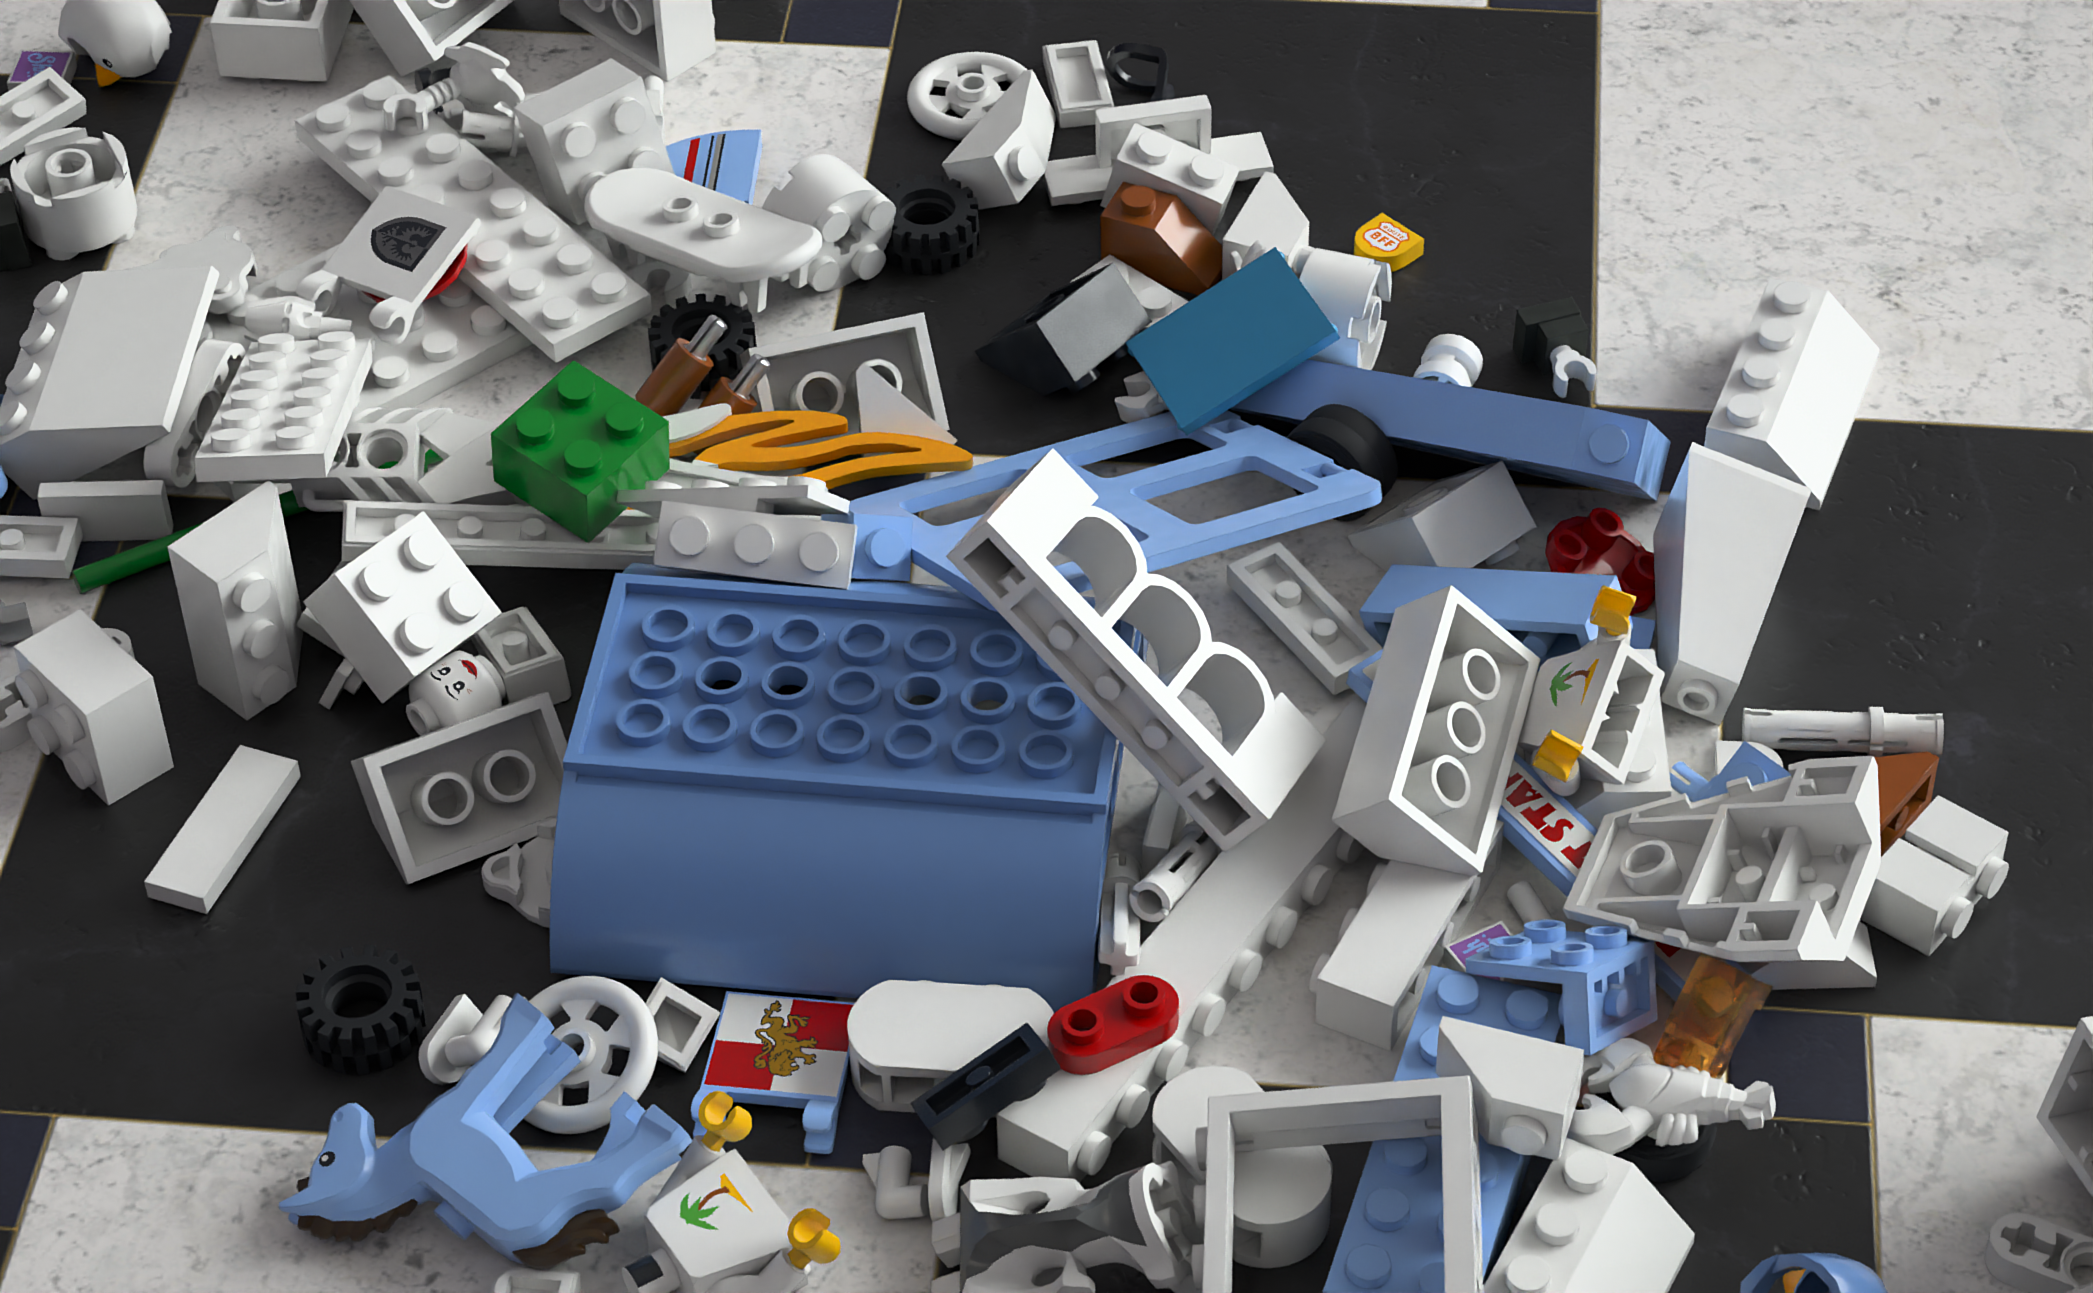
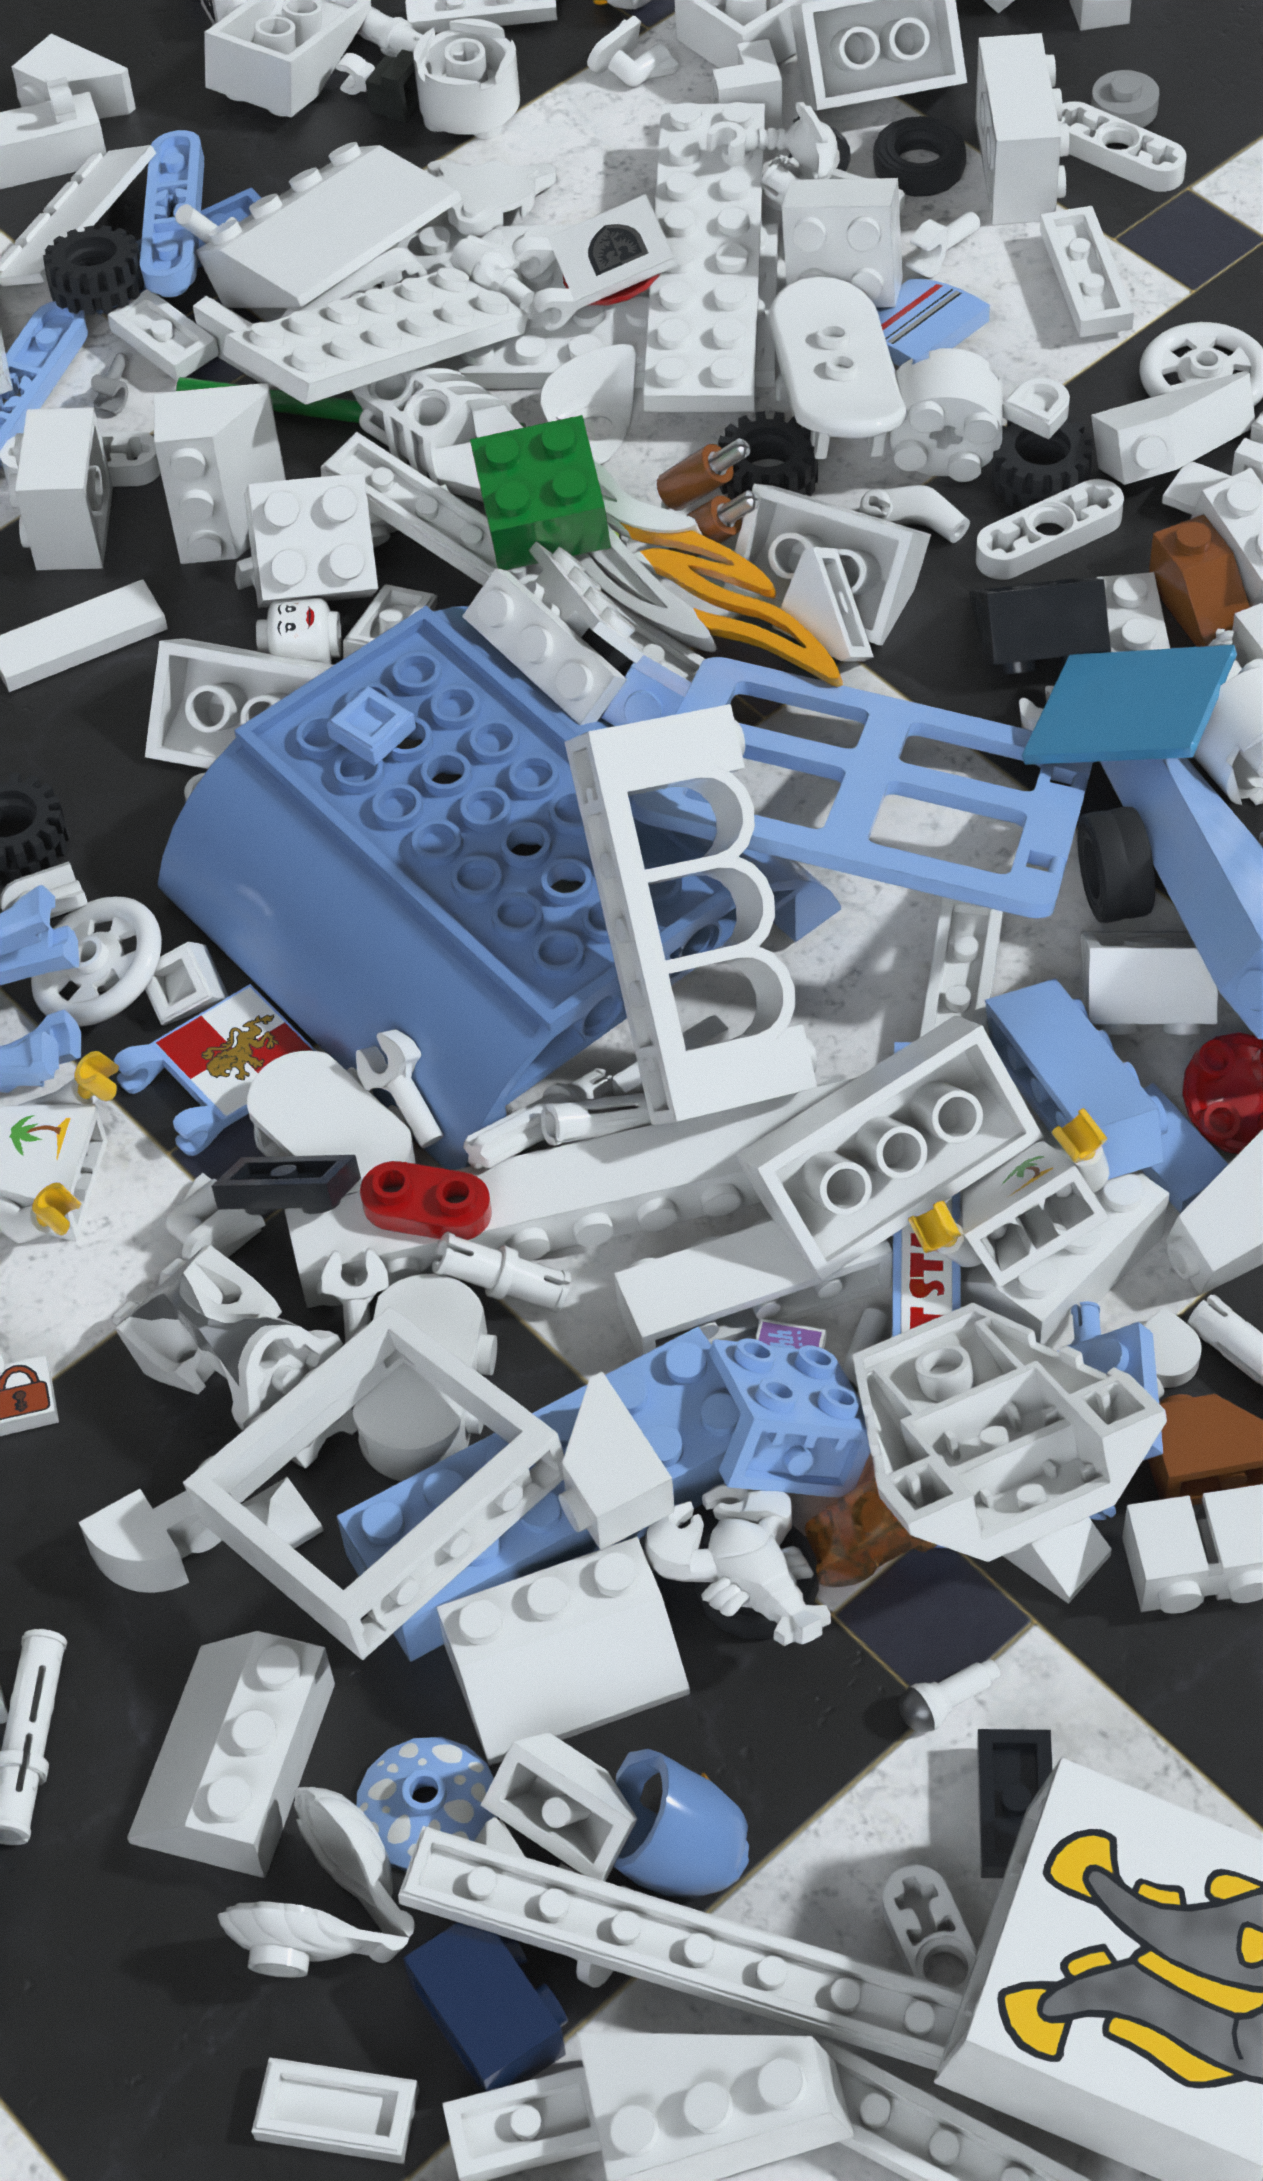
camera: 45 degrees right, 10 degrees up
none -> white bar [321,1247,389,1344]
none -> light blue tile [327,686,416,766]
none -> white bar [356,1029,444,1148]
none -> white pin [432,1232,571,1313]
none -> white piece [540,344,636,465]
none -> white piece [587,16,680,87]
none -> white piece [712,39,783,130]
none -> white arm [860,485,970,543]
none -> black tyre [873,116,966,197]
none -> white piece [899,1659,1000,1732]
none -> white beam [976,479,1124,580]
none -> black plate [977,1729,1053,1878]
none -> white tile [1002,378,1070,439]
none -> white plate [1040,206,1134,338]

